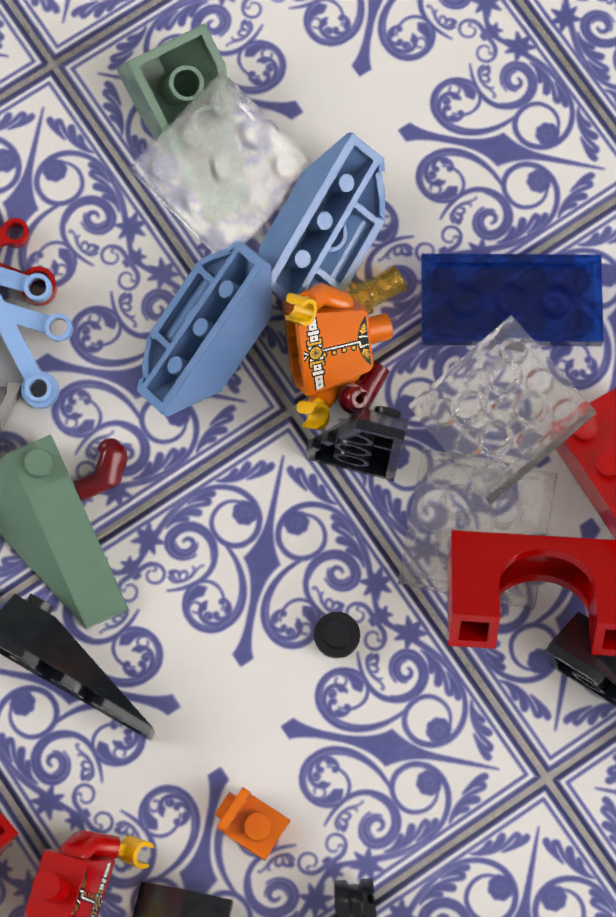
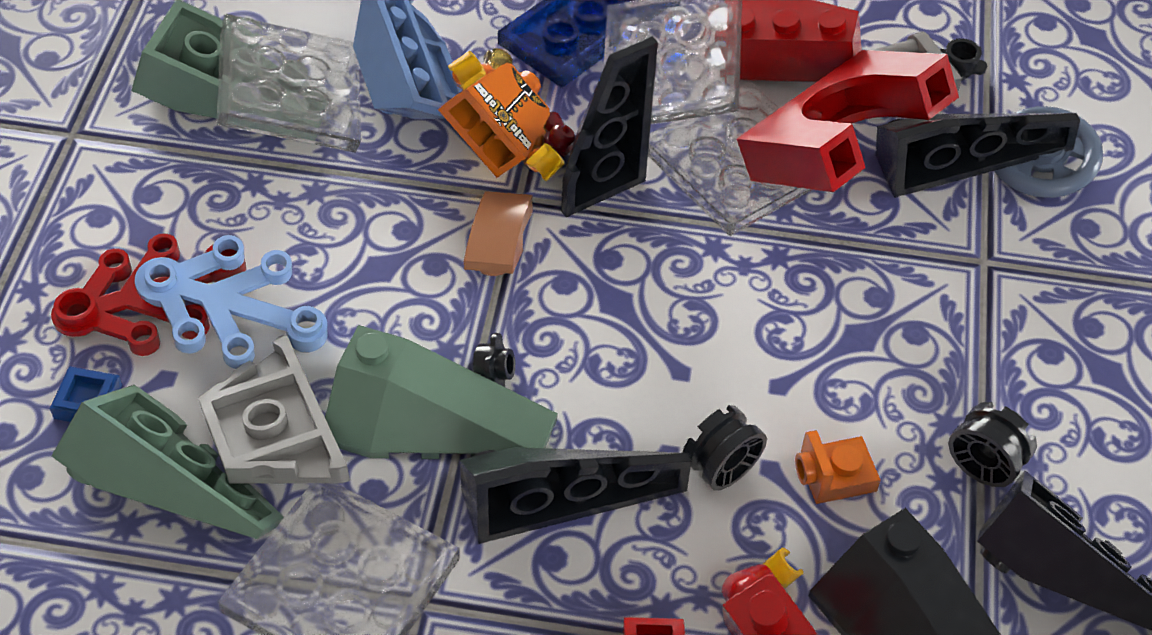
camera: 45 degrees left, 25 degrees down
dark red arm [73,438,128,502] -> none
medium blue wedge [137,240,272,417] -> none
black plate [314,612,360,659] -> none
none -> nougat slope [464,191,533,276]
none -> black plate [473,333,516,387]
none -> black wheel [682,405,768,490]

